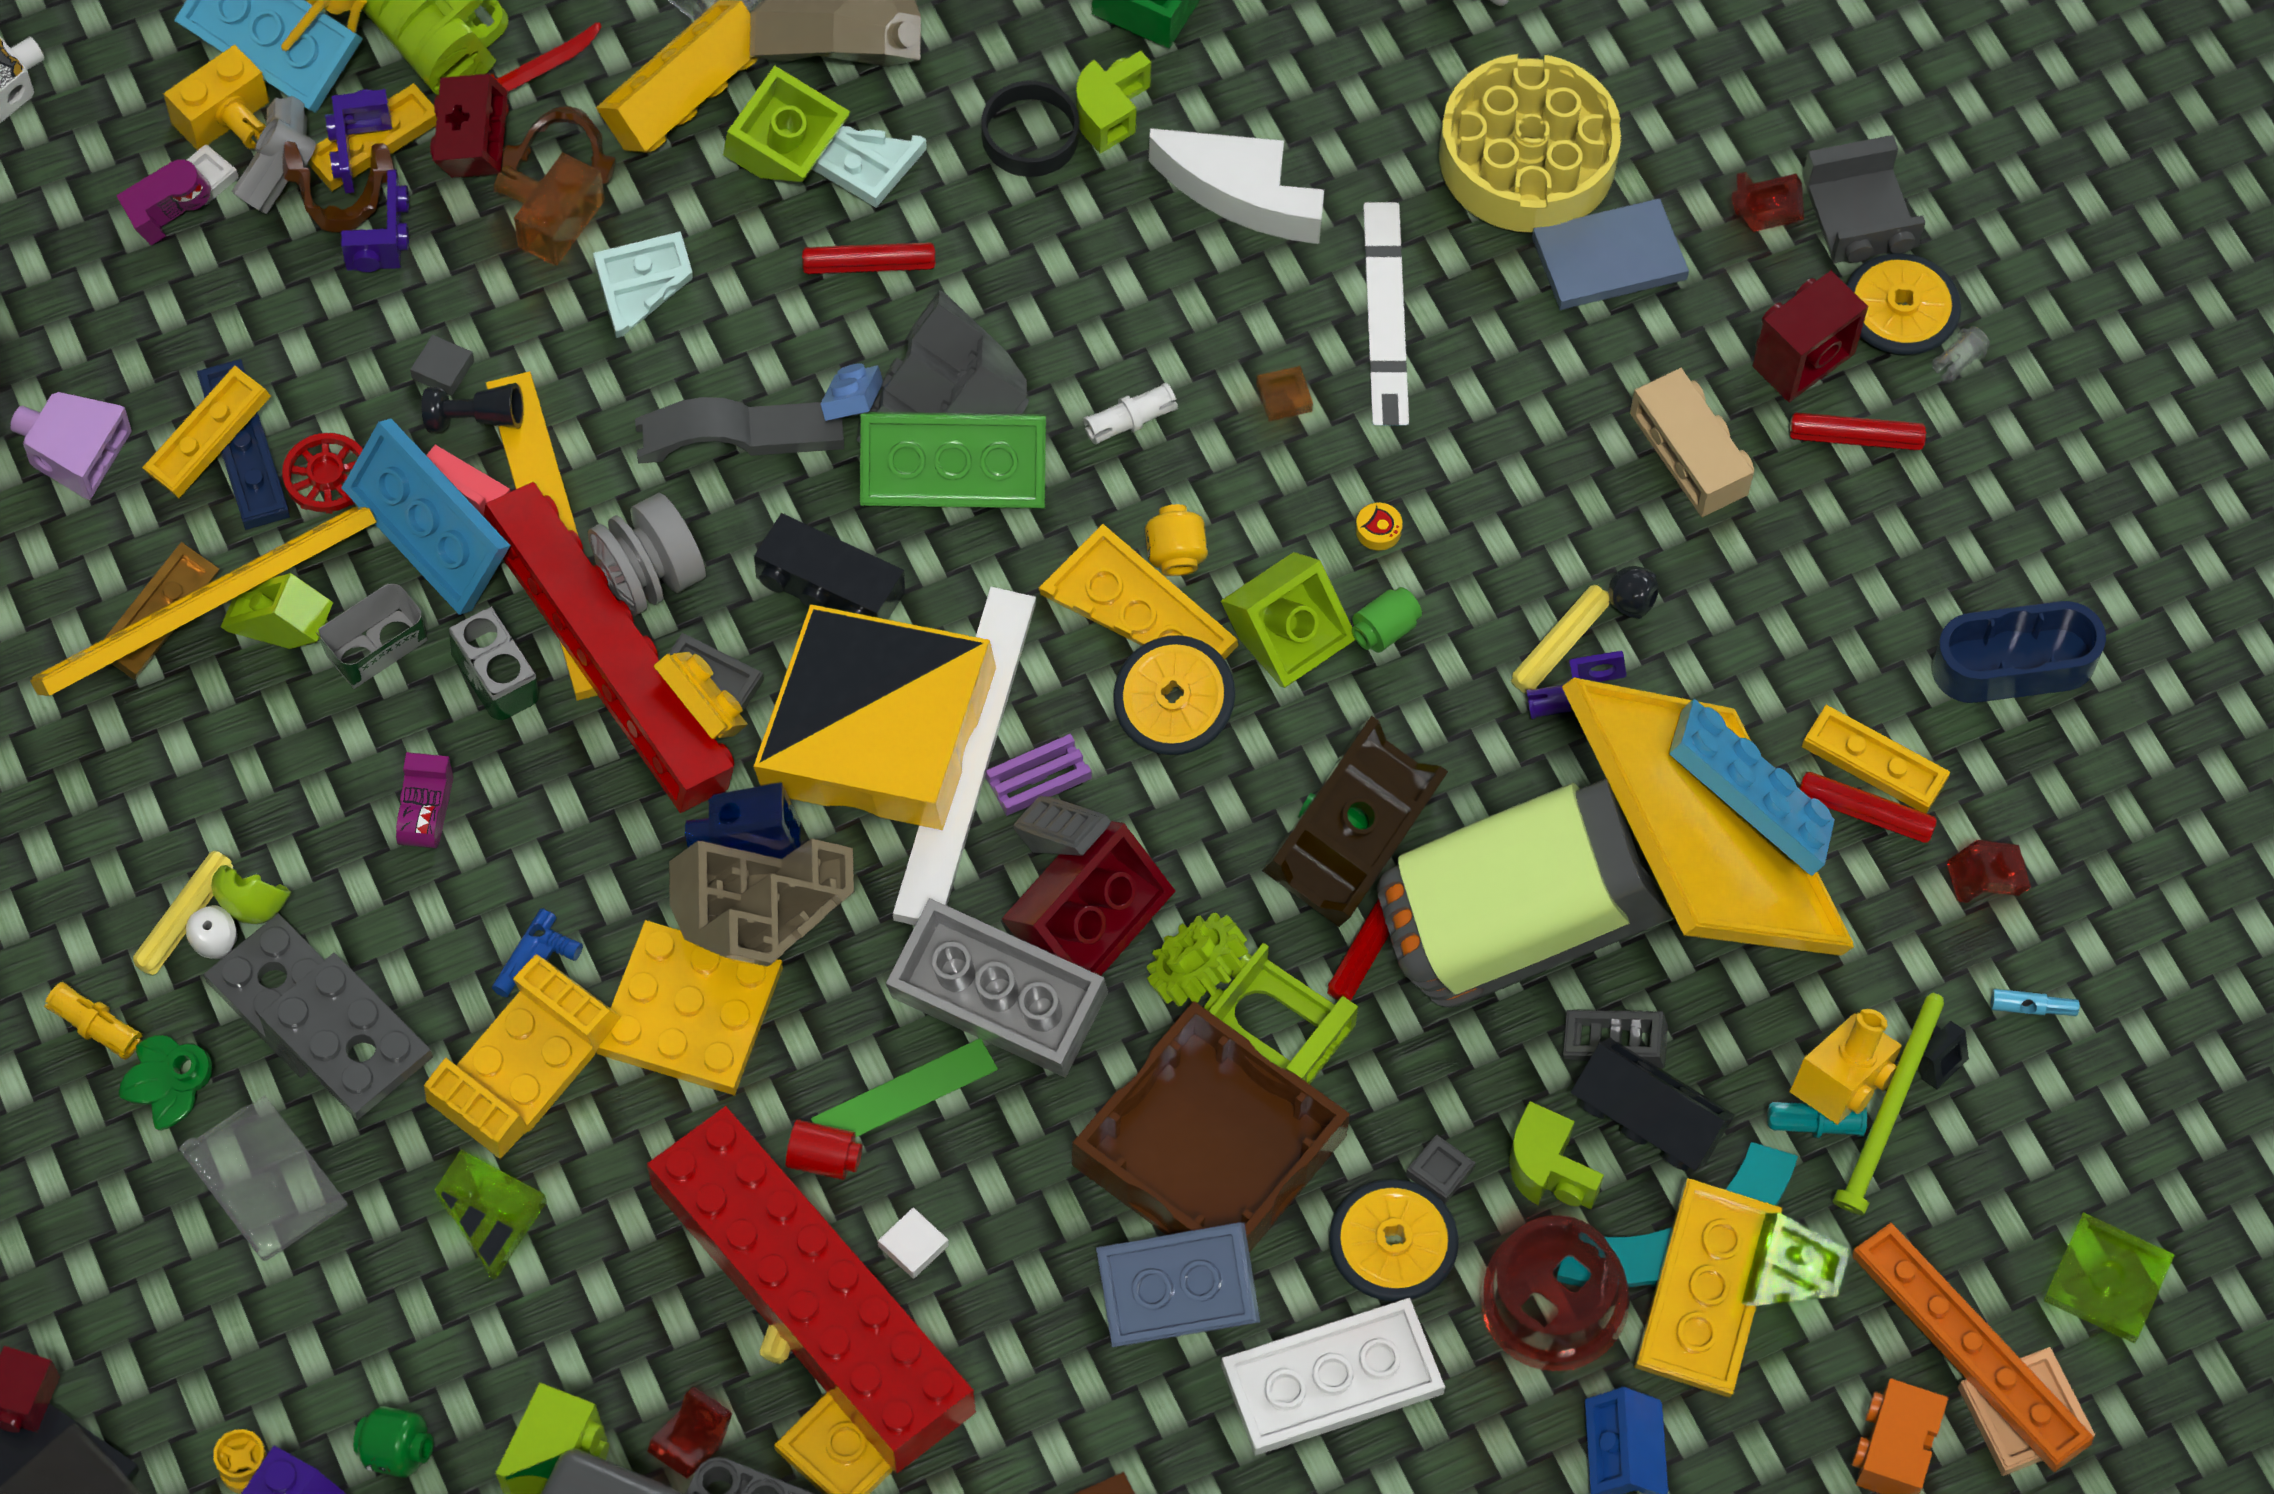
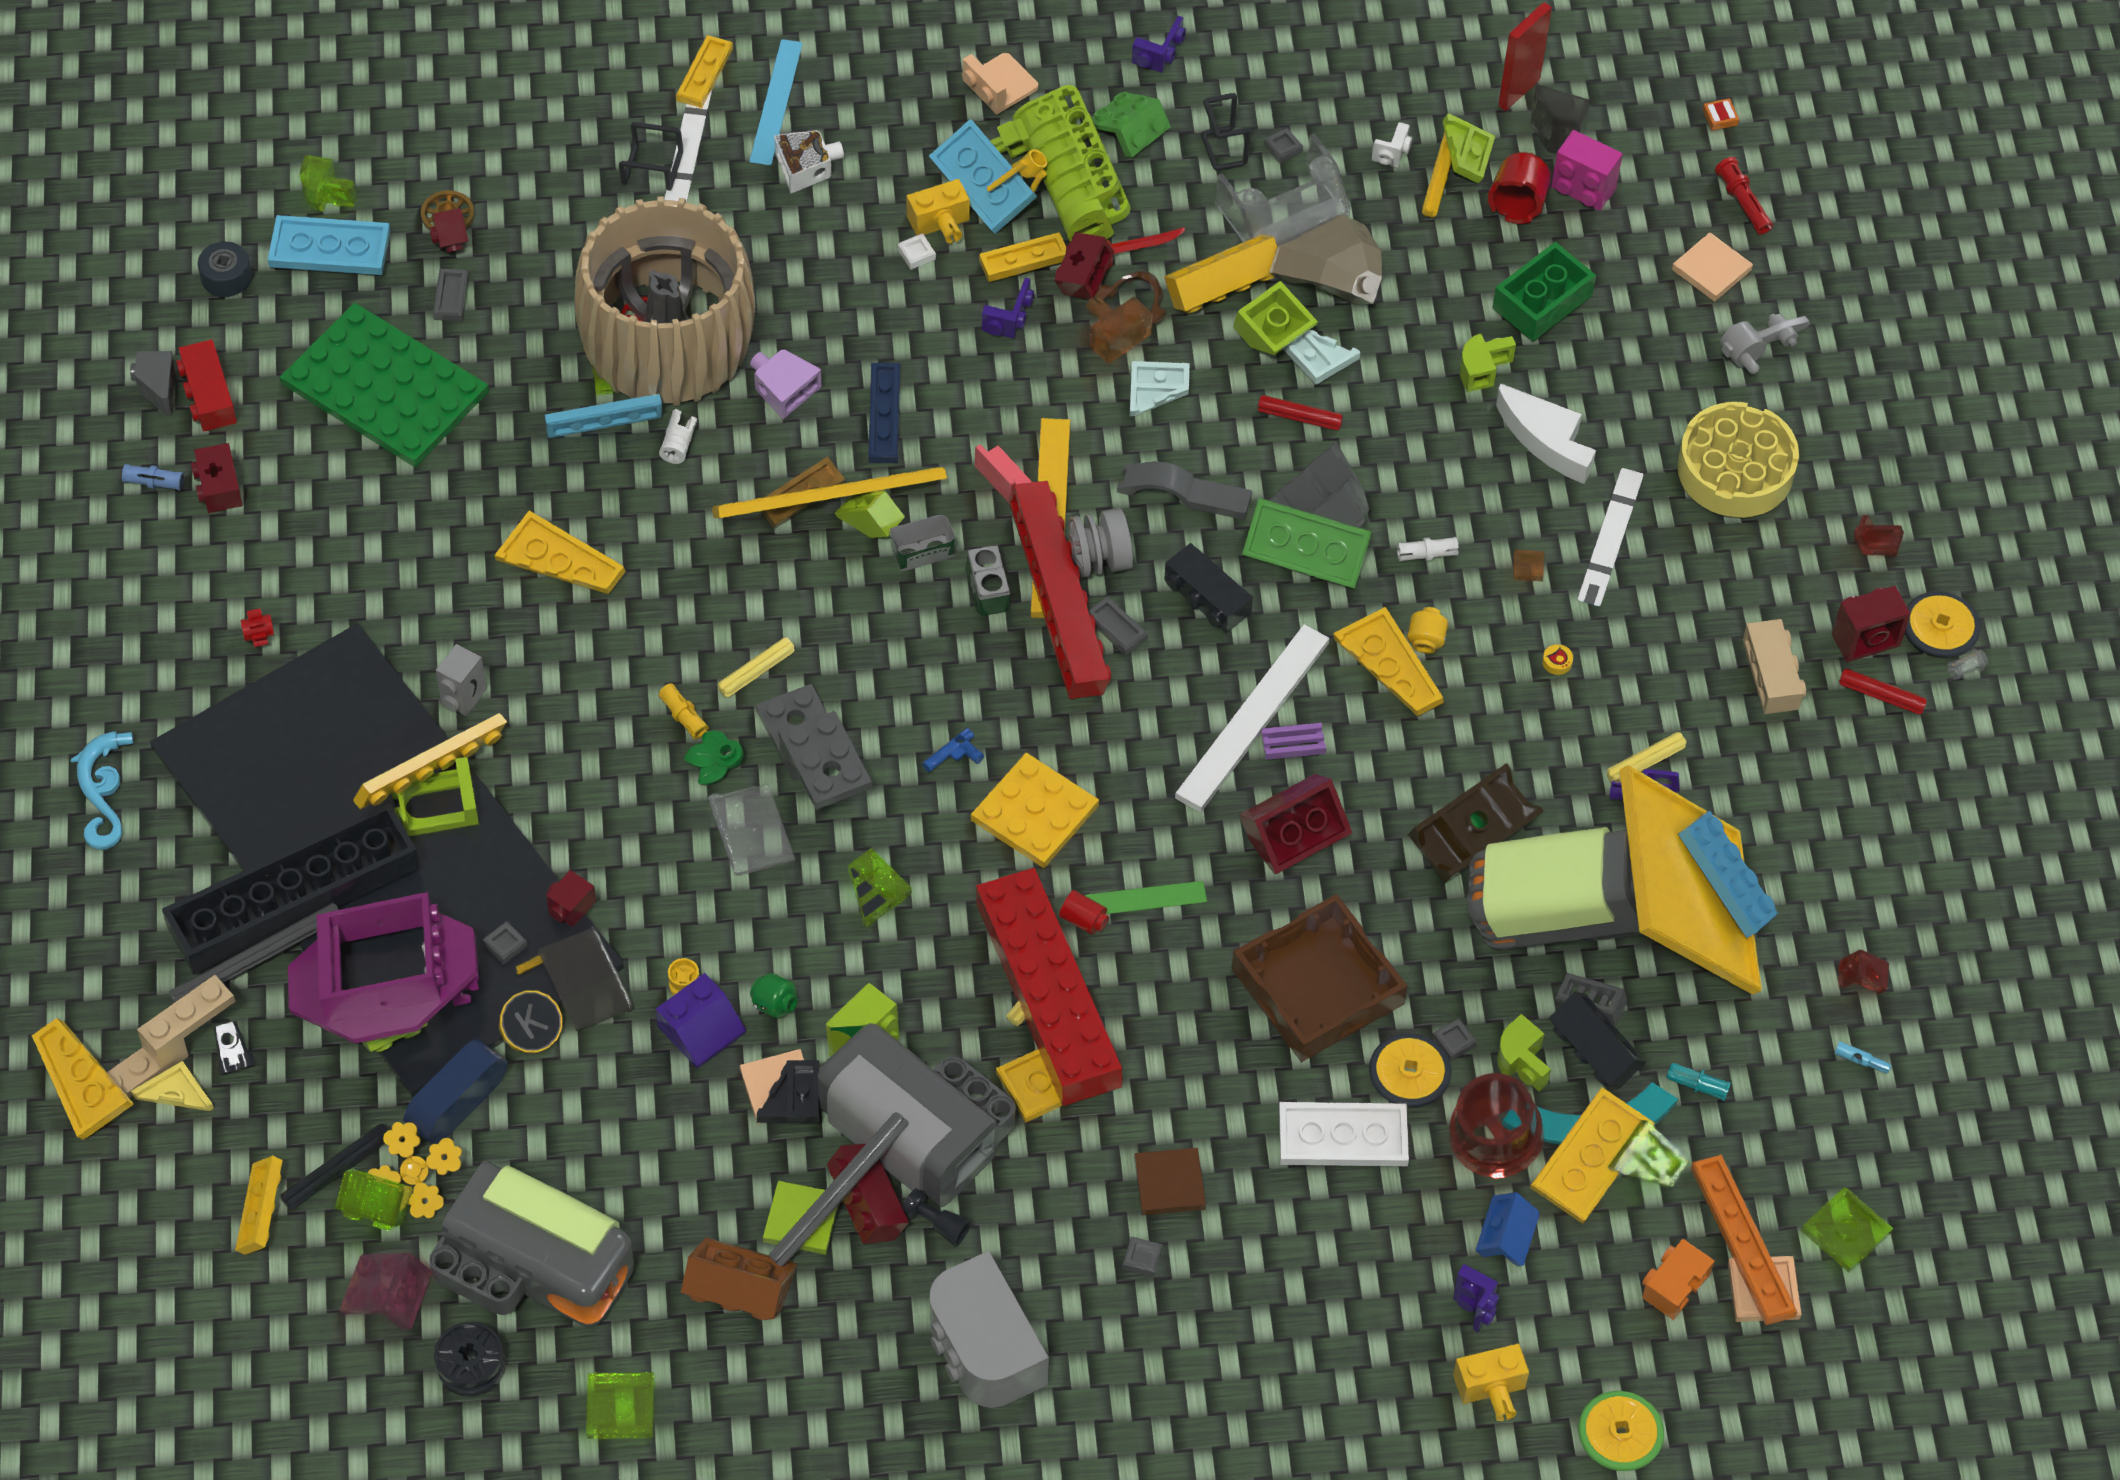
camera: 20 degrees right, 5 degrees down
magenta leg [116,159,211,245] -> none
yellow tile [142,366,271,498] -> none
white piece [186,905,238,959] -> none
lime hair [211,865,291,924] -> none
light grey piece [232,96,316,214] -> none
reddish brown helmet [282,141,394,232] -> none
red wheel [282,433,363,514] -> none
dark purple bracket [325,89,392,194] -> none
dark azure plate [341,418,511,615] -> none
magenta leg [396,752,454,848] -> none
dark grey tile [410,335,474,396] -> none
black piece [421,383,524,433] -> none
yellow plate [424,954,621,1159] -> none
clear red bracket [647,1387,732,1479] -> none
yellow plate [654,652,748,739] -> none
dark tan brick [669,839,854,967] -> none
clear blue torso [685,783,801,859] -> none
yellow tile [754,604,996,830] -> none
medium blue plate [820,363,883,421] -> none
white tile [878,1208,949,1279] -> none
light grey brick [886,898,1108,1078] -> none
black tyre [982,81,1079,177] -> none
dark grey slope [1013,796,1111,855] -> none
sand blue tile [1096,1222,1260,1347] -> none
yellow wheel [1113,635,1235,755] -> none
lime gear [1146,913,1248,1006] -> none
lime panel [1204,943,1358,1084] -> none
lime slope [1221,552,1355,688] -> none
red axle [1328,899,1390,1001] -> none
bright green brick [1352,587,1422,653] -> none
sand blue tile [1532,198,1689,310] -> none
black piece [1608,566,1659,619] -> none
yellow brick [1790,1009,1902,1125] -> none
red axle [1799,772,1937,843] -> none
dark grey panel [1802,135,1925,264] -> none
yellow tile [1802,705,1950,814] -> none
lime bar [1832,993,1944,1215] -> none
black tile [1920,1020,1969,1090] -> none
dark blue plant [1931,601,2106,703] -> none

